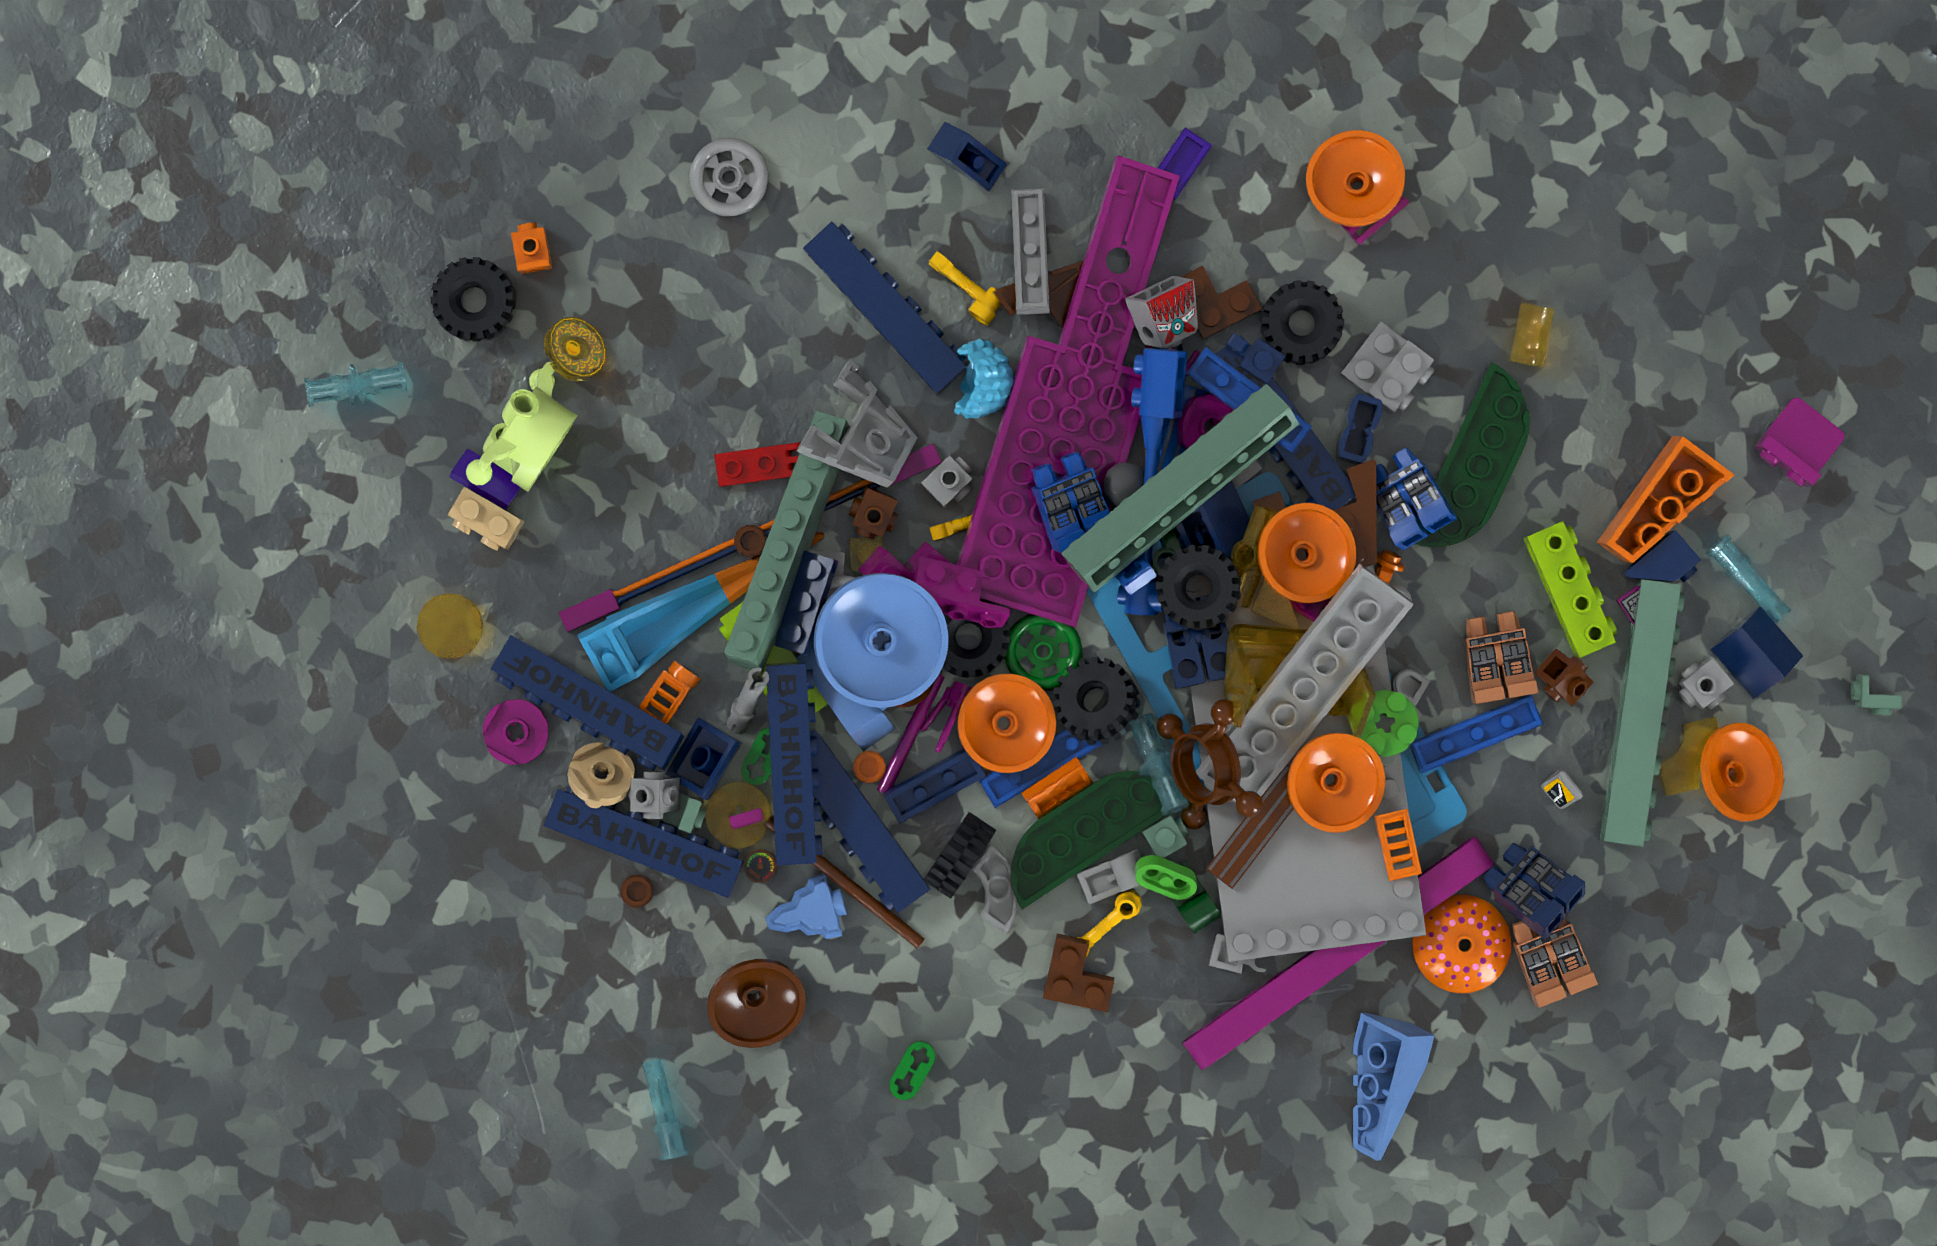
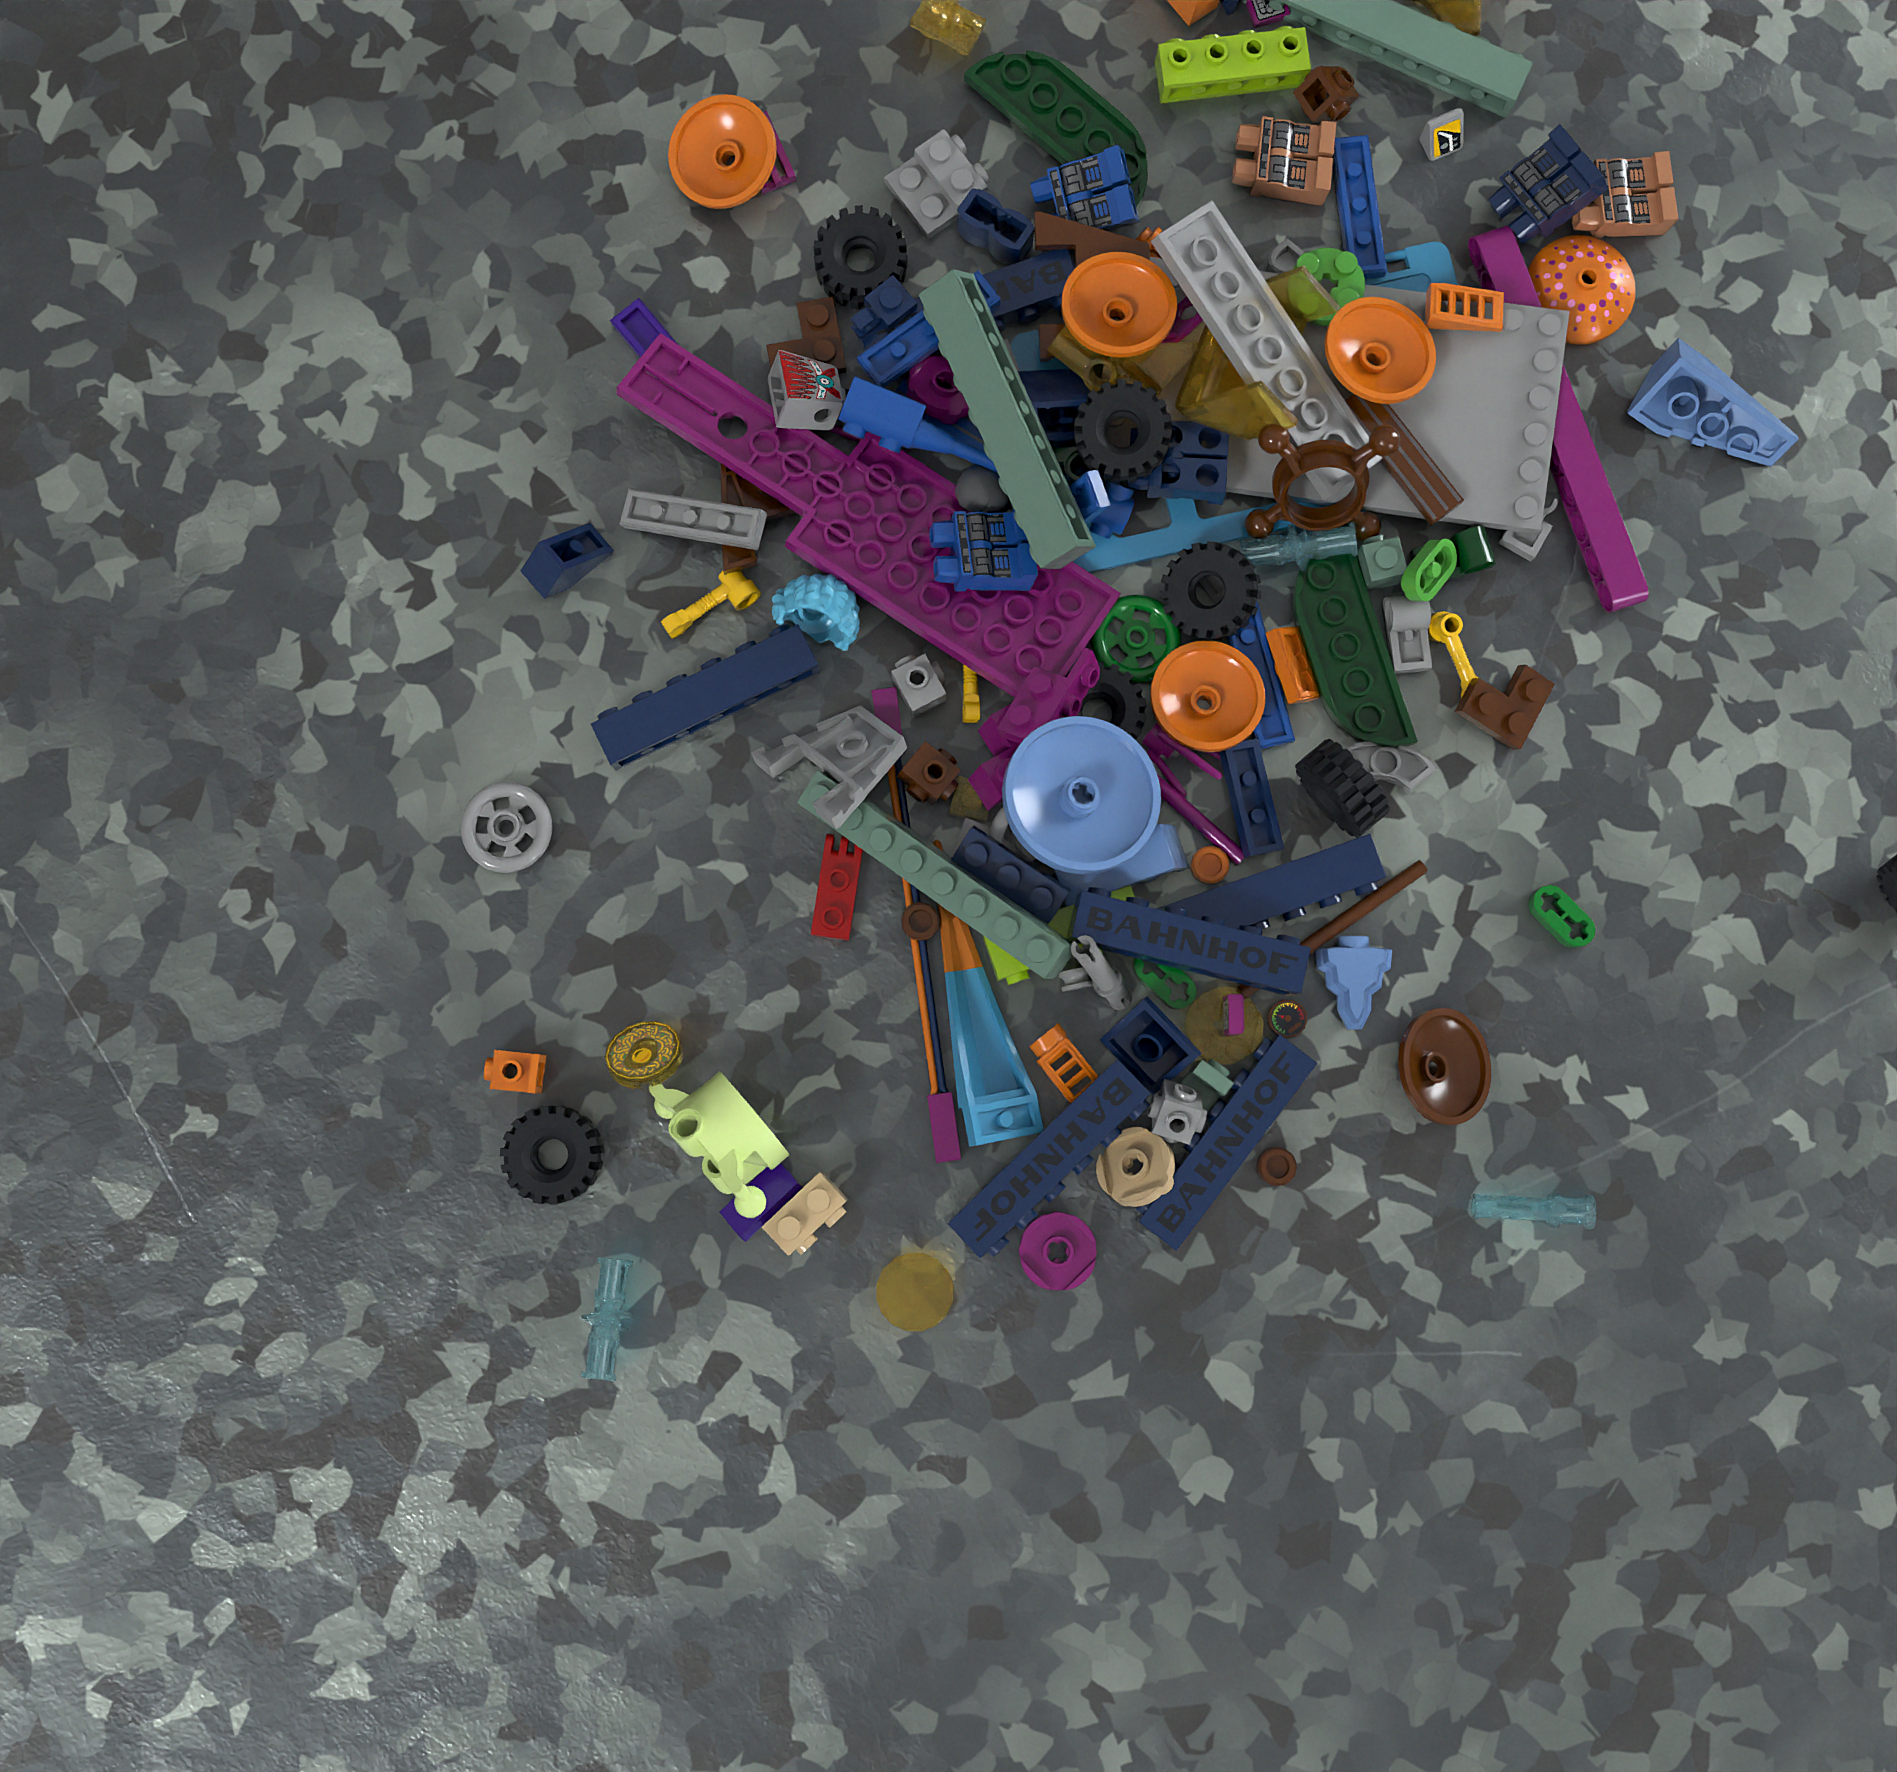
camera: 75 degrees left, 5 degrees down
none -> light grey bush [1058,967,1093,992]

